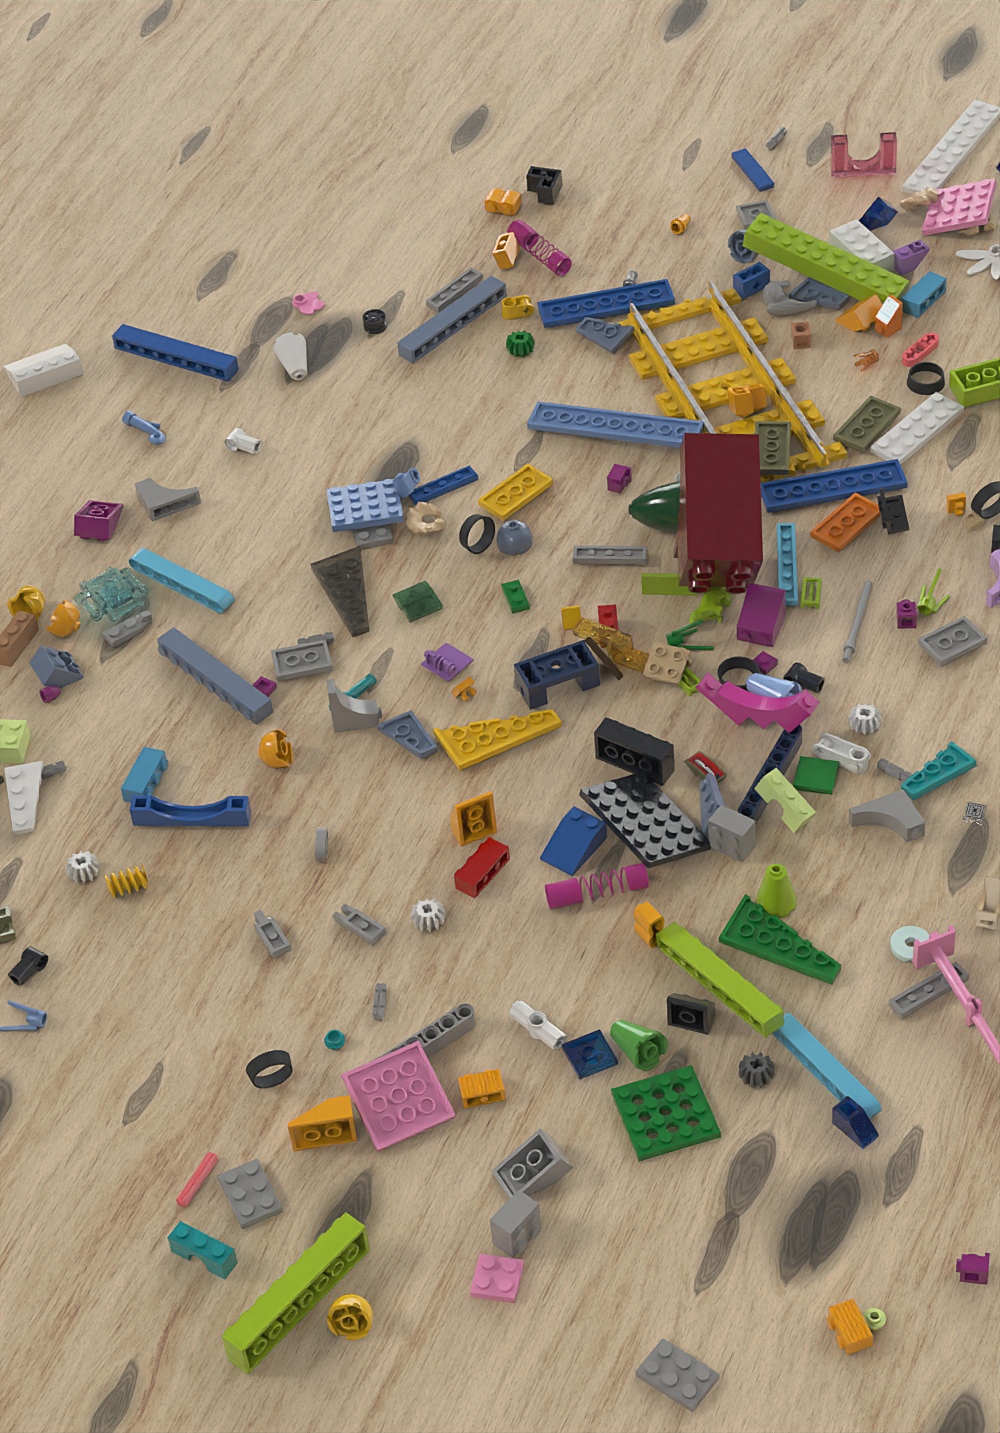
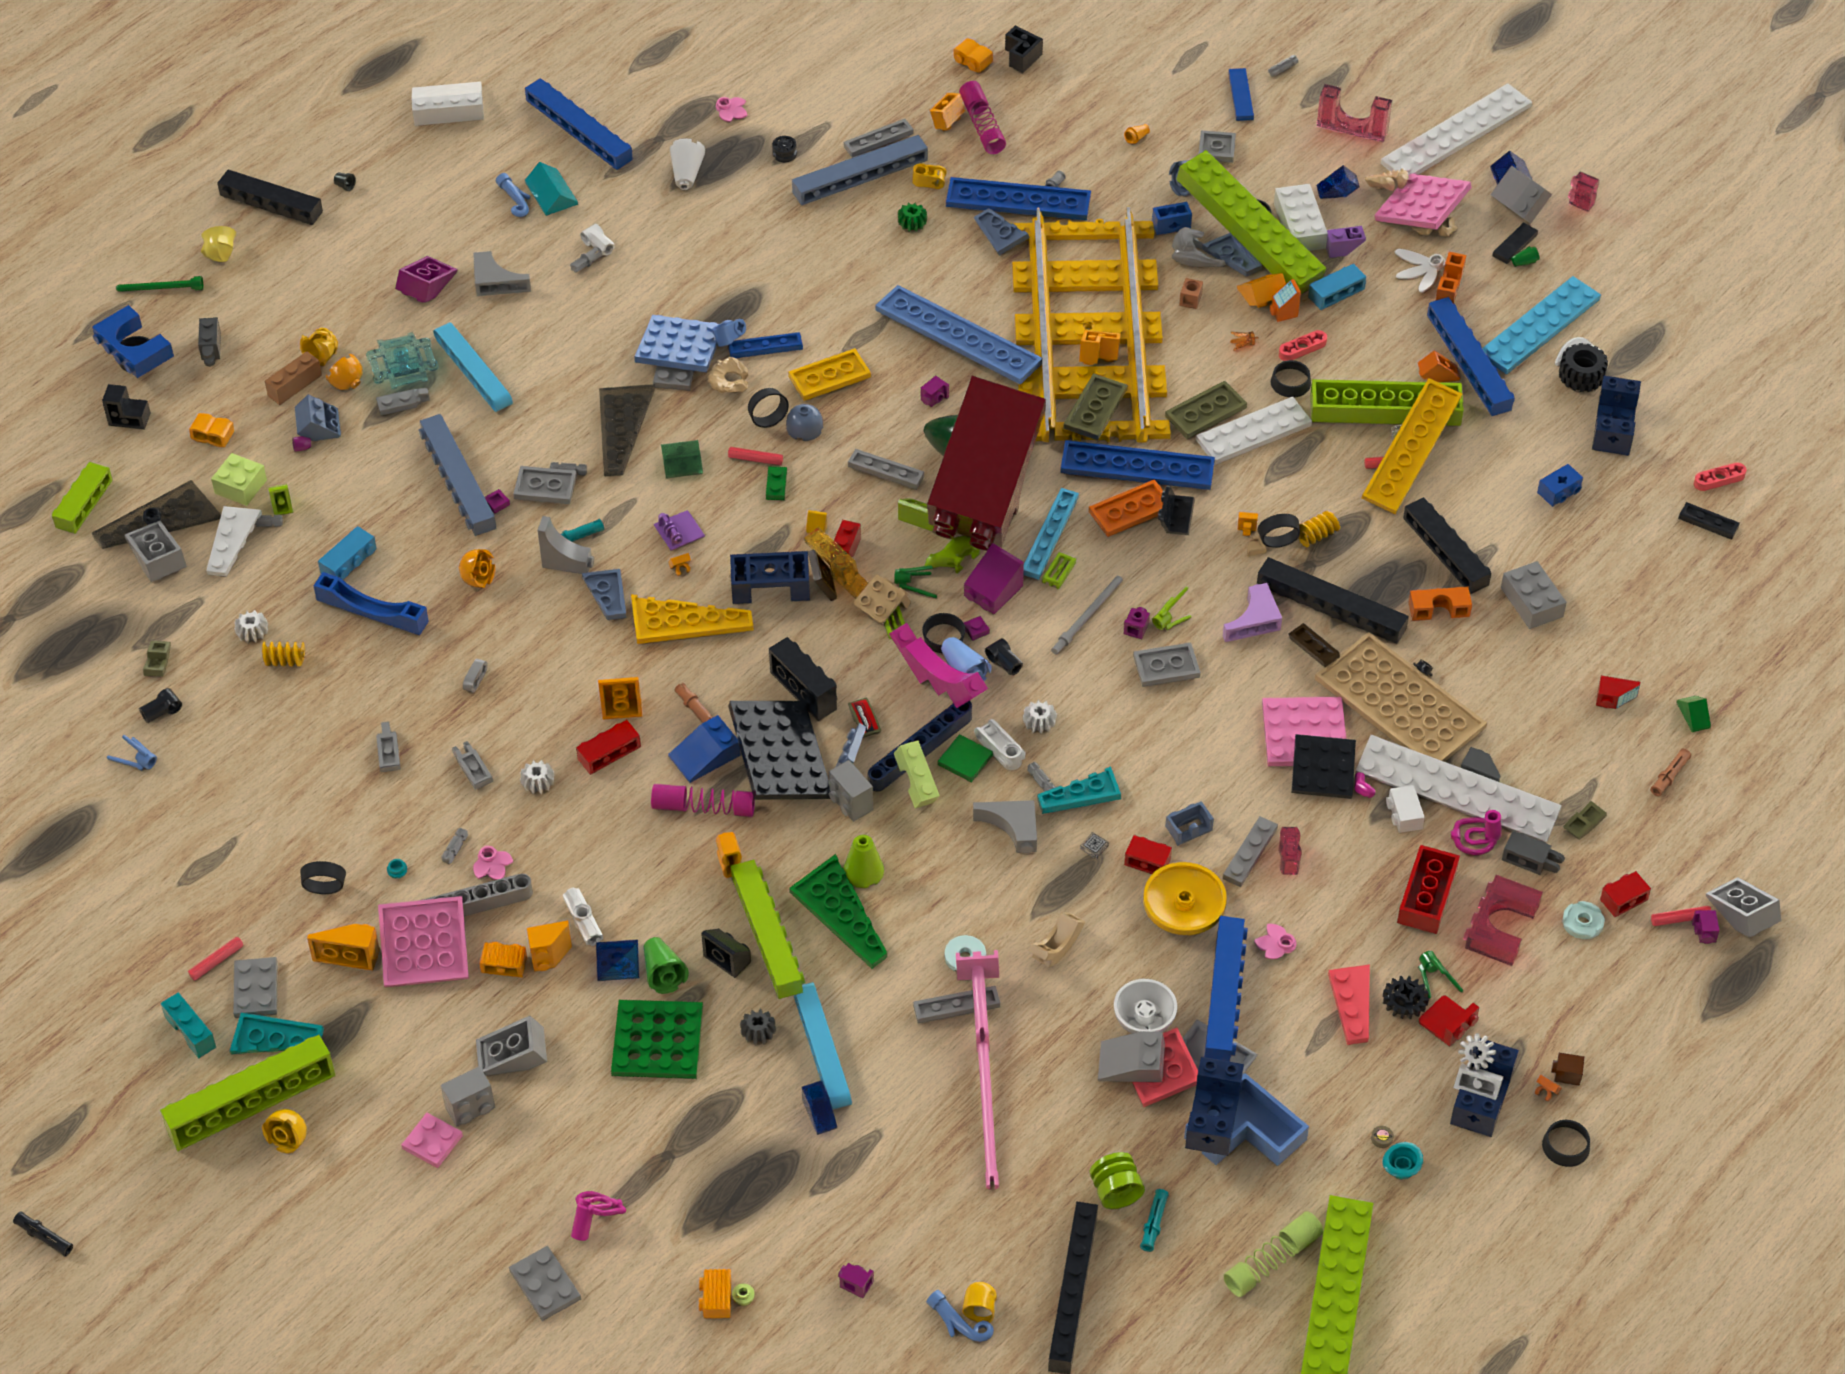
camera: 15 degrees right, 5 degrees up
none -> teal wing [230,1013,324,1055]
none -> lime slope [268,484,293,515]
none -> bright pink plate [473,846,513,880]
none -> teal slope [525,162,578,216]
none -> light orange slope [527,920,572,972]
none -> light grey axle [570,247,602,273]
none -> dark pink piece [571,1191,626,1241]
none -> nougat pin [675,683,713,723]
none -> coral axle [728,447,783,466]

